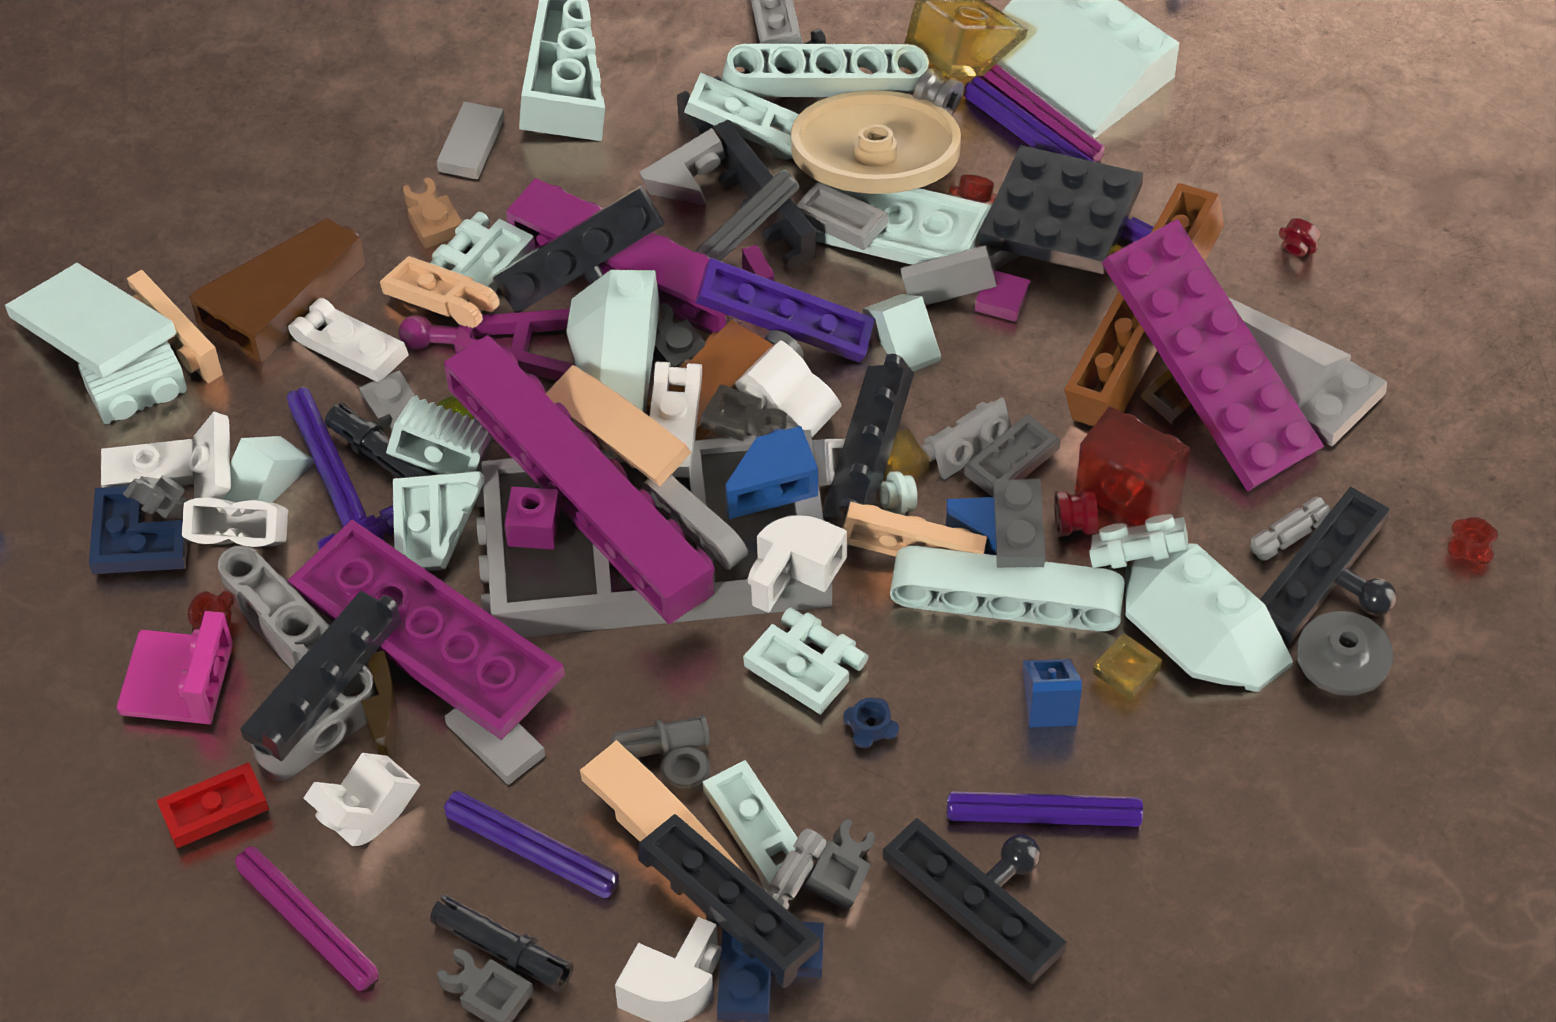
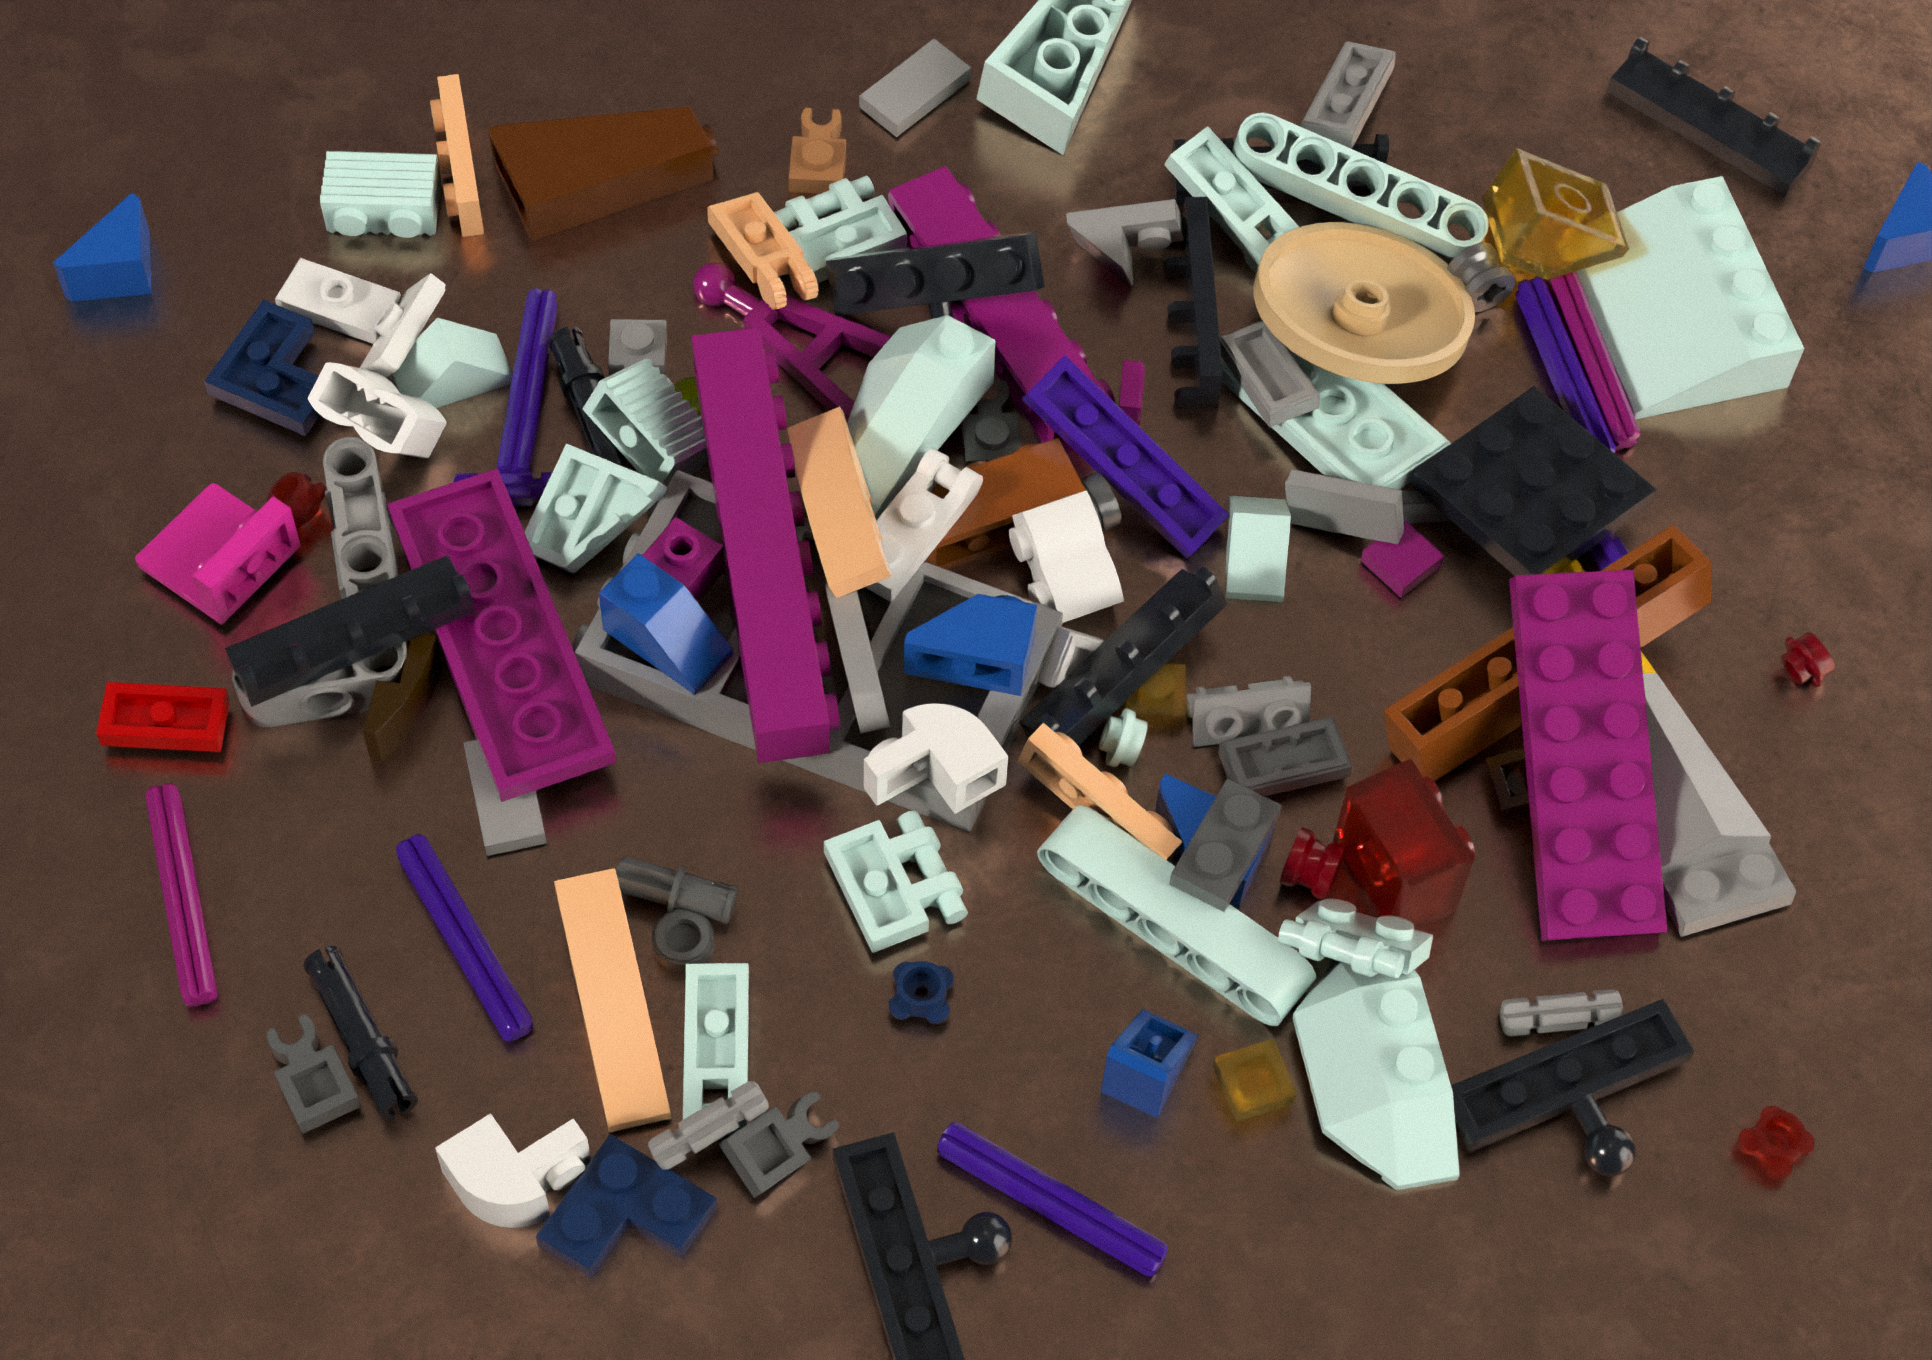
camera: 25 degrees right, 5 degrees up
light aqua tile [5,263,177,378] -> none
dark grey plate [123,475,188,520] -> none
white plate [288,298,409,382] -> none
white brick [304,753,421,846] -> none
black hinge [638,814,820,988] -> none
dark grey axle [694,170,799,261] -> none
clear smoke plate [701,384,788,442] -> none
clear red plate [949,174,997,203] -> none
dark grey piece [1297,611,1393,695] -> none
none -> blue slope [599,553,733,695]

